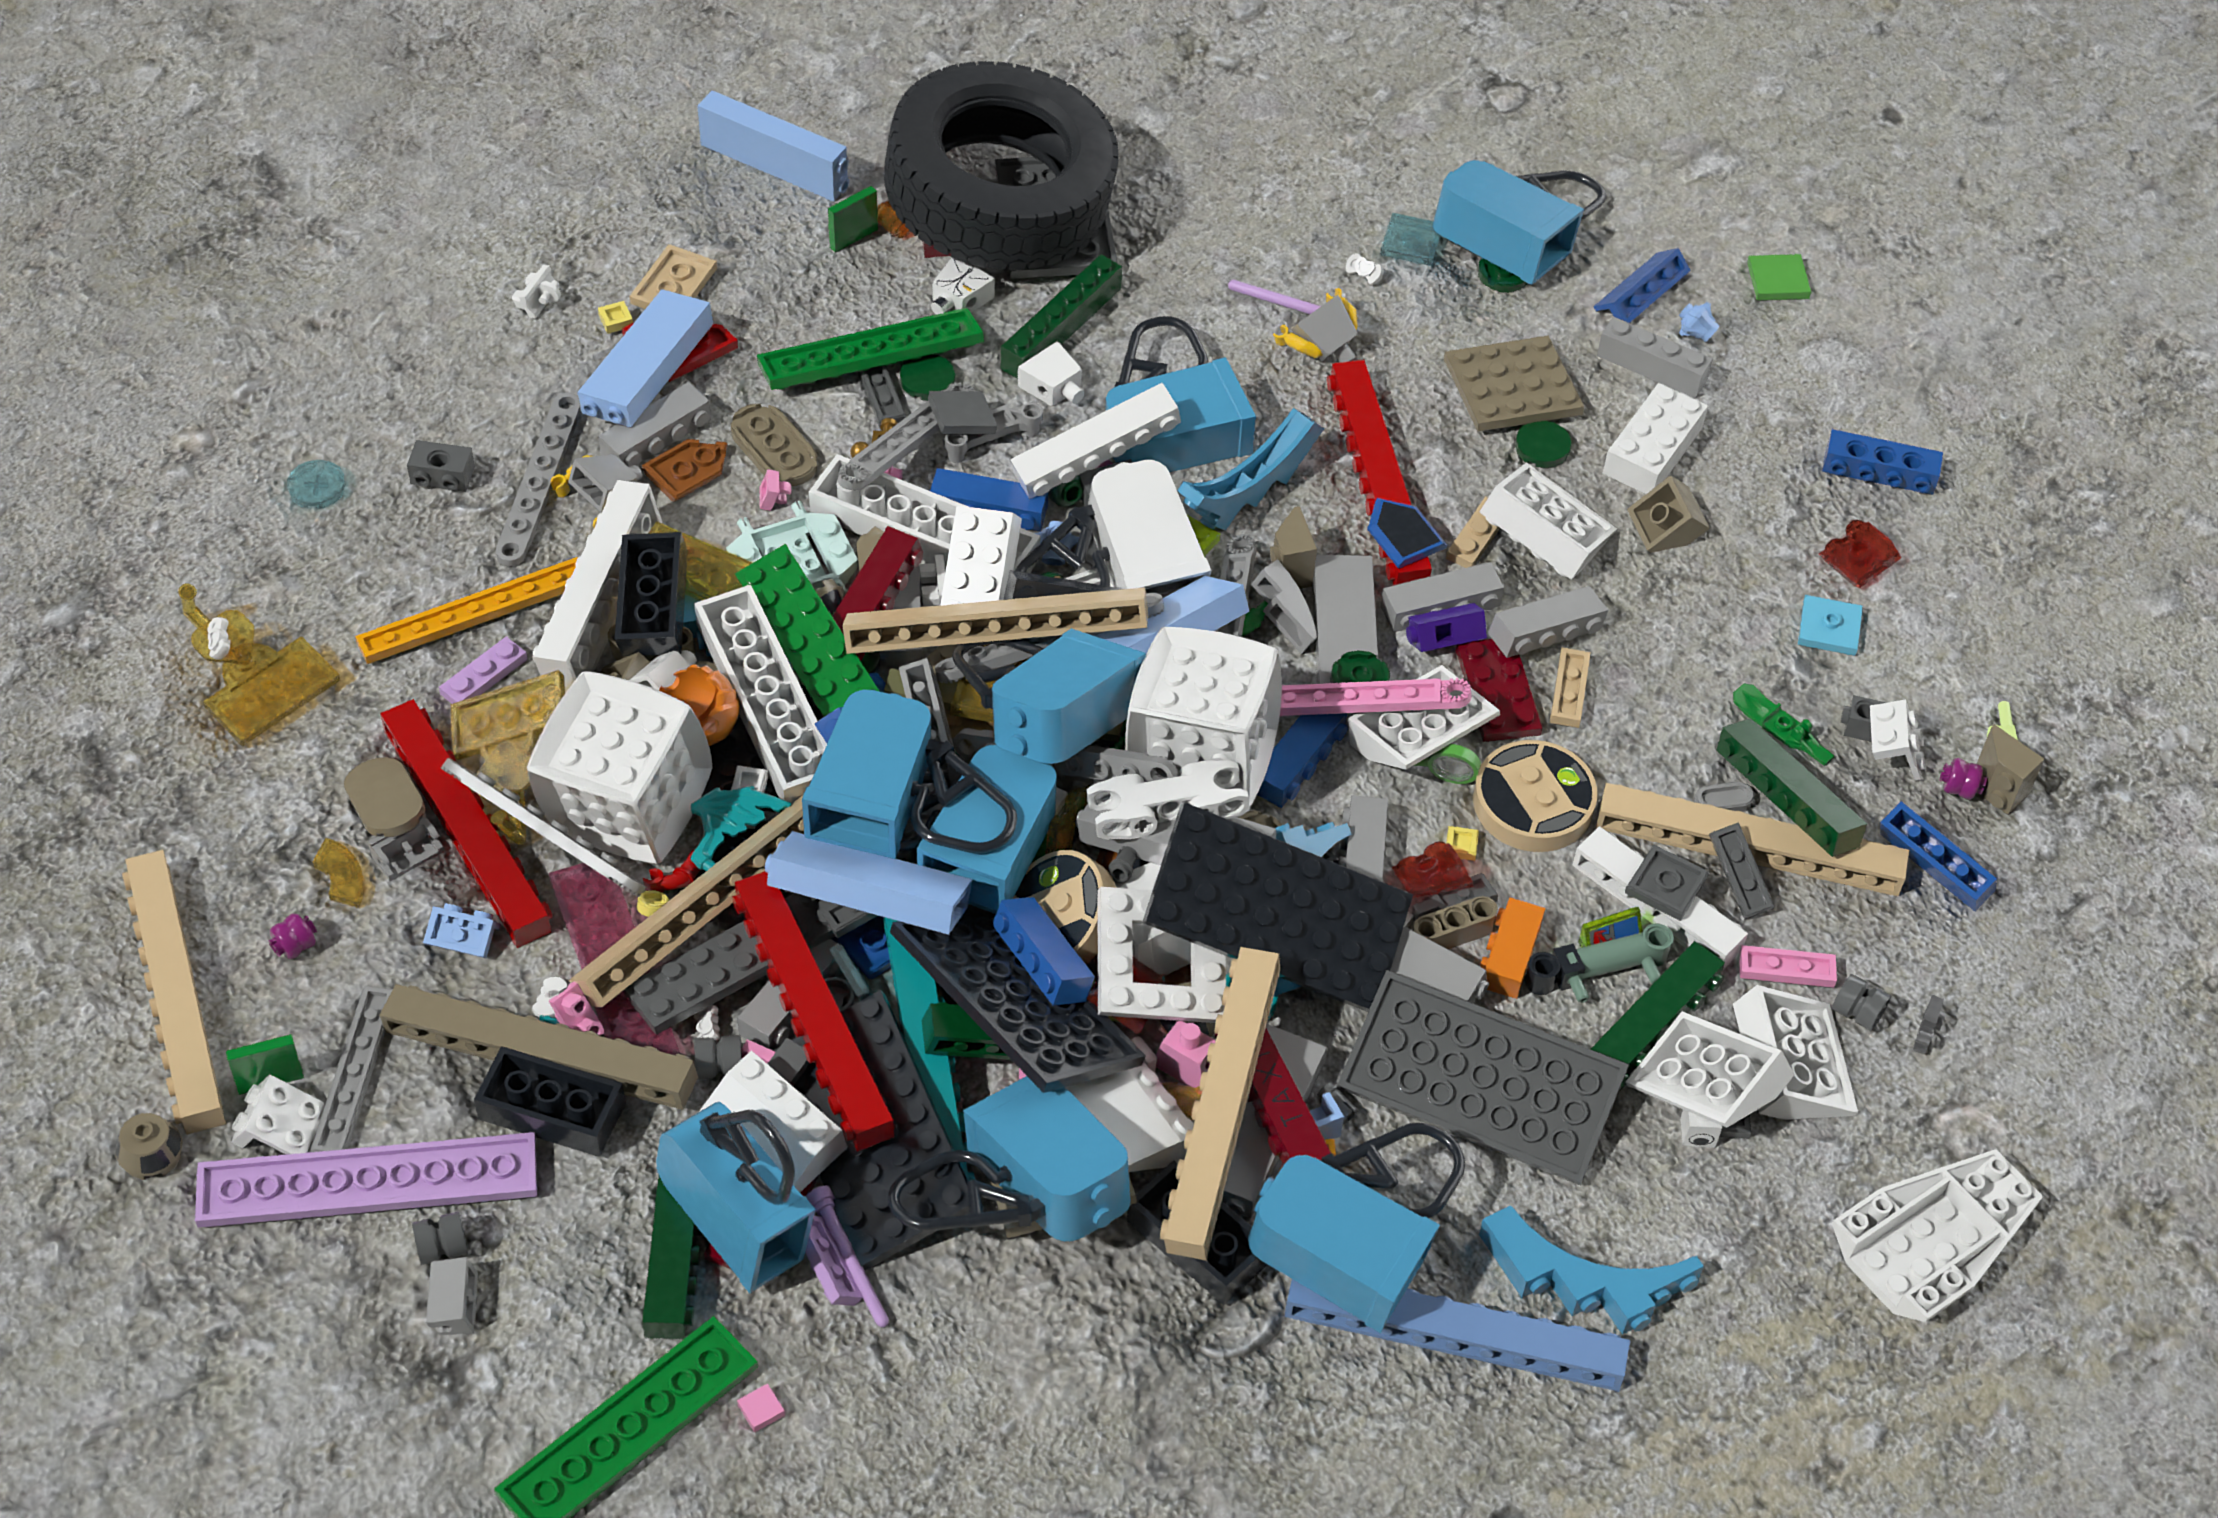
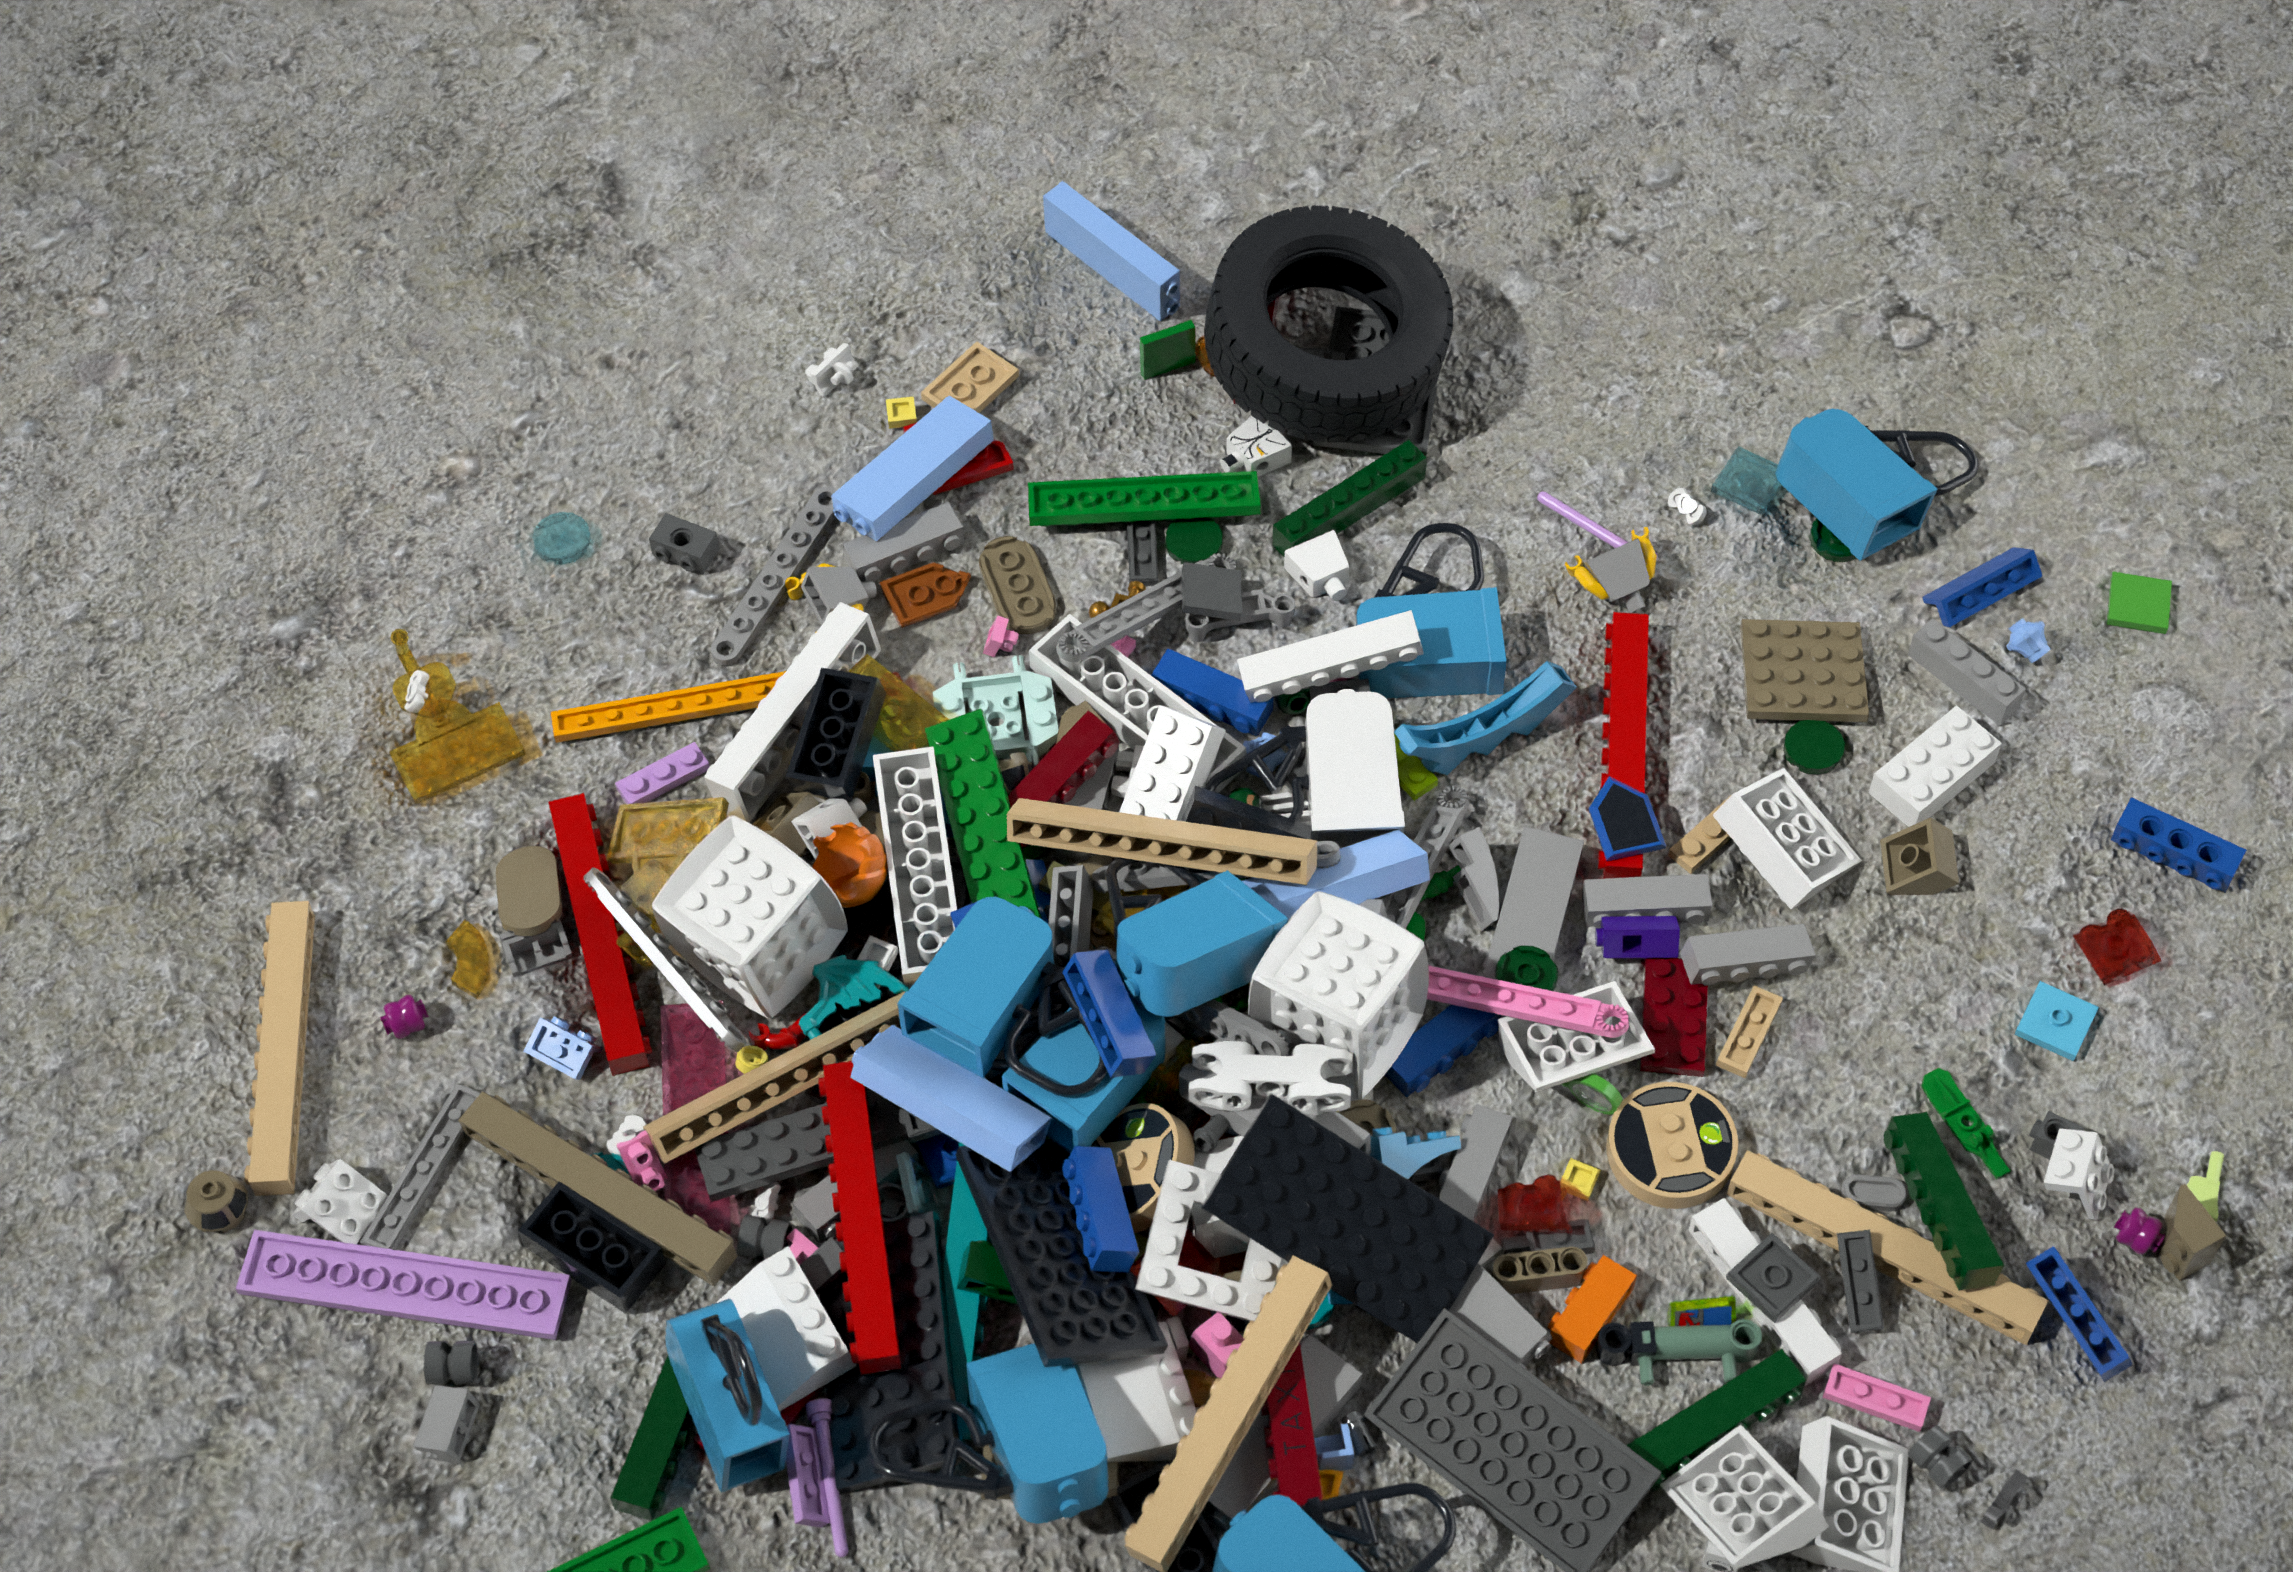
camera: 20 degrees right, 5 degrees up
green tile [226,1034,304,1095] -> none
dark tan slope [1270,506,1317,589] -> none
none -> blue brick [1063,949,1156,1078]

